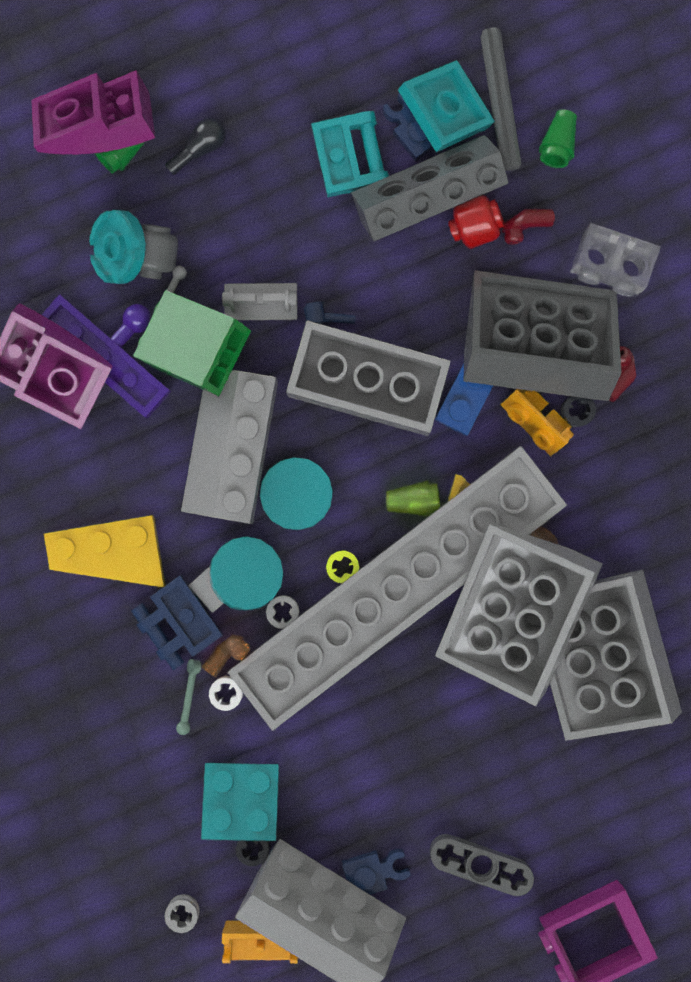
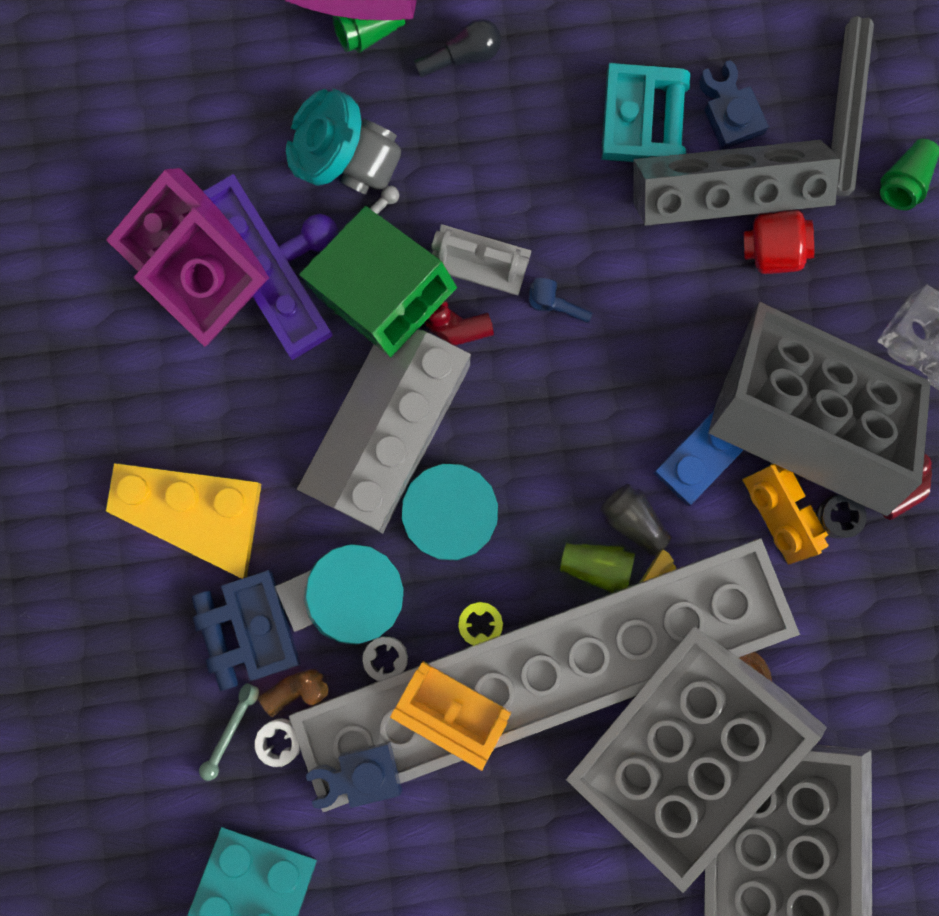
camera: 15 degrees right, 5 degrees down
light grey brick [286,321,451,436] -> none
teal plate [398,60,495,152] -> none
dark red arm [502,209,555,245] -> none
none -> dark blue plate [306,741,403,809]
none -> light orange hinge [390,661,512,771]
none -> dark red arm [424,301,494,345]
none -> clear smoke cone [600,484,672,556]

